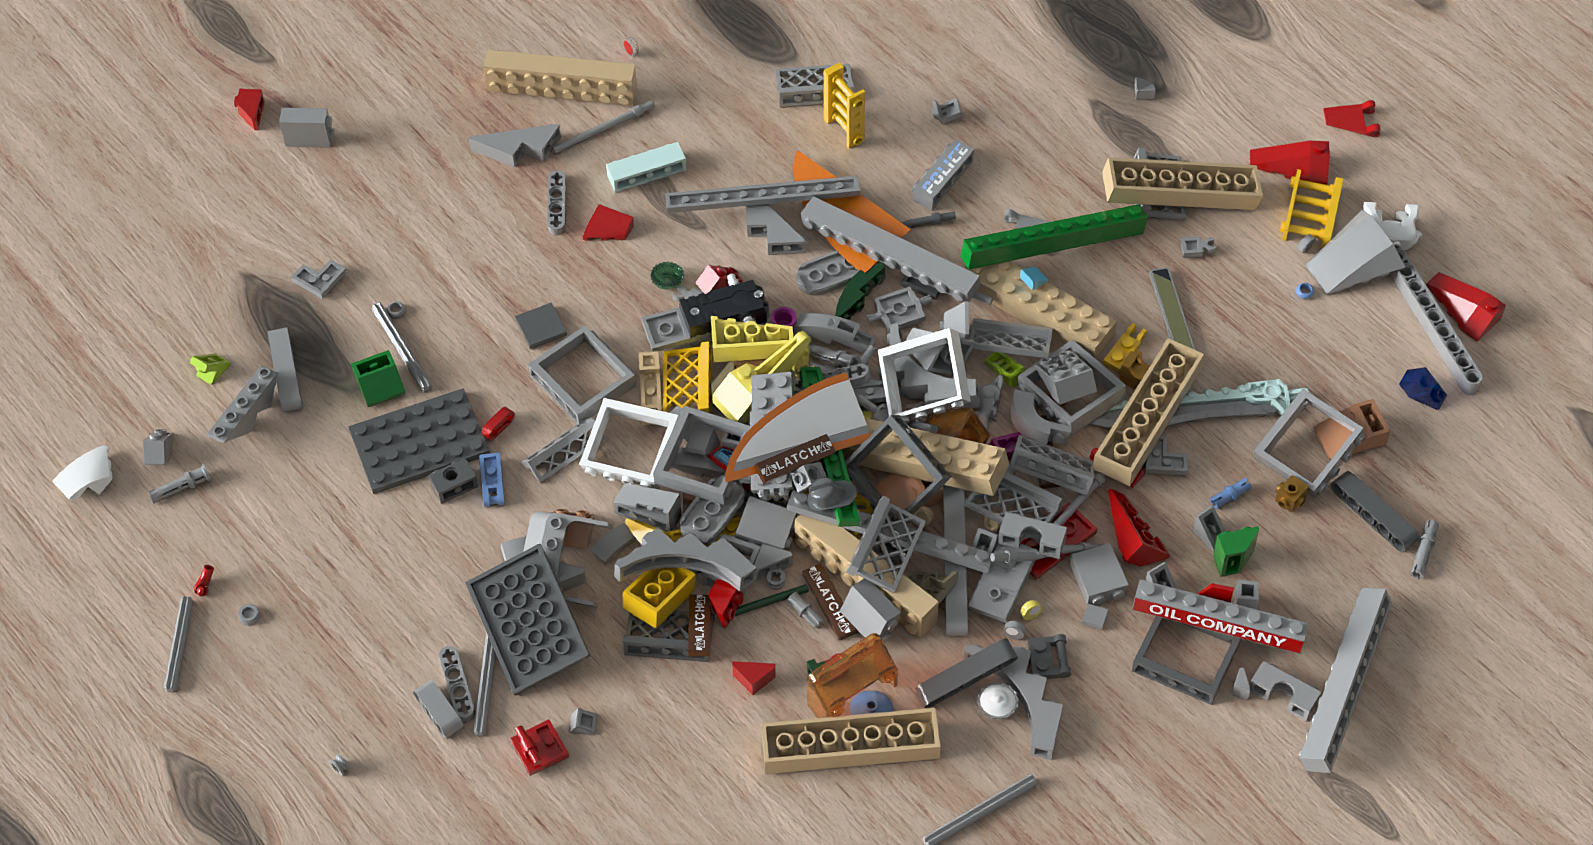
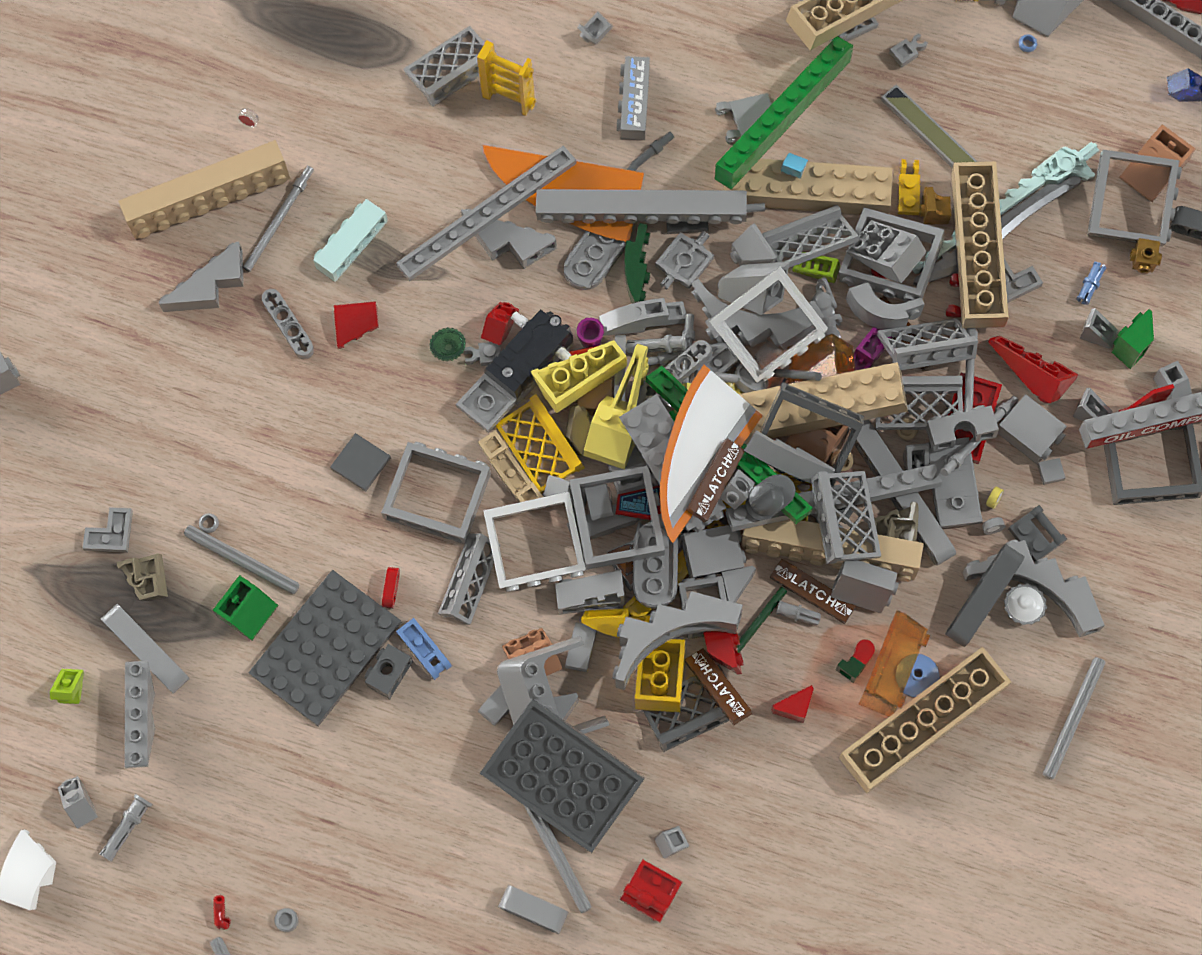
camera: 30 degrees left, 15 degrees up
light grey beam [439,646,475,722] -> none
light grey bush [767,568,786,590] -> none
none -> dark tan slope [117,554,168,601]
none -> light grey slope [744,430,836,484]

